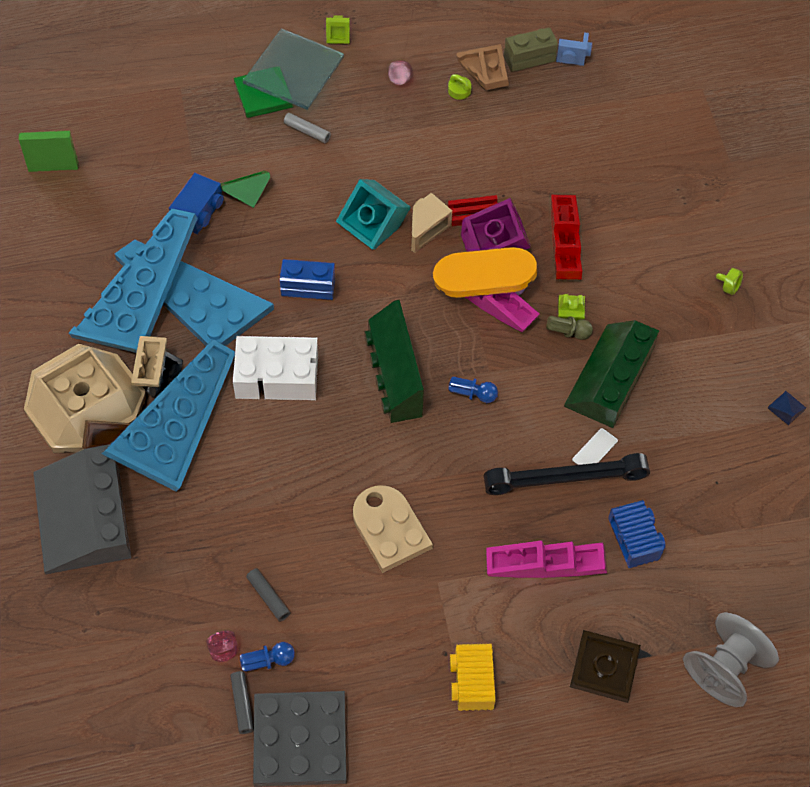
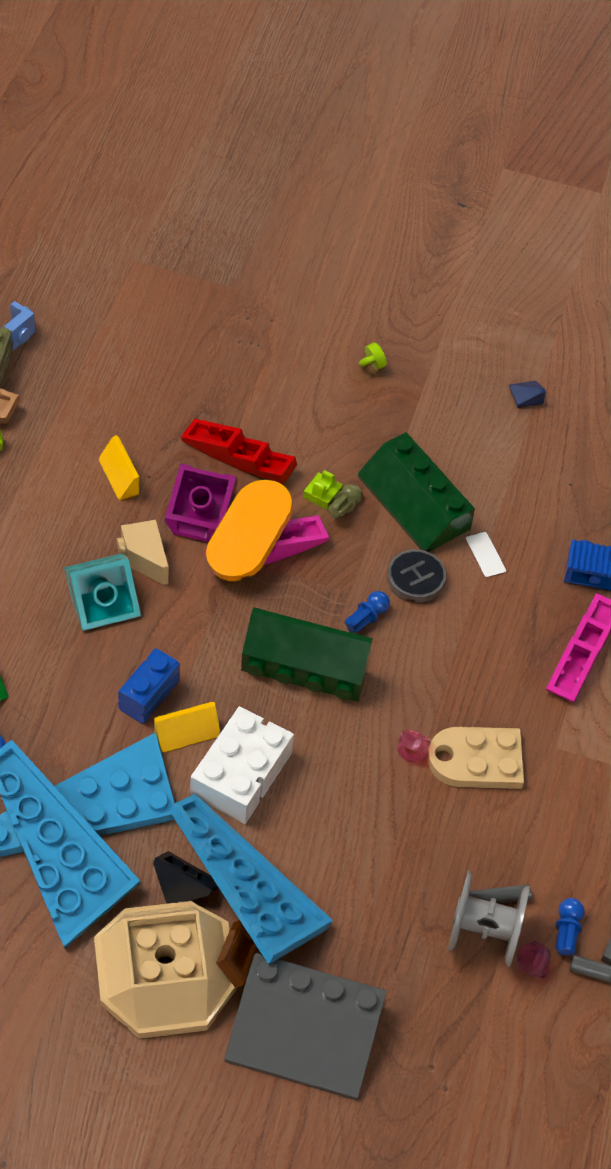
camera: 65 degrees left, 5 degrees down
tan slope [131,336,167,387] -> none
red tile [448,195,498,227] -> none
black piece [483,453,650,495] -> none
none -> yellow slope [99,435,140,500]
none -> yellow slope [154,702,220,753]
none -> black tile [387,549,446,603]
none -> clear pink tile [397,729,431,763]
none -> light grey piece [447,870,530,968]

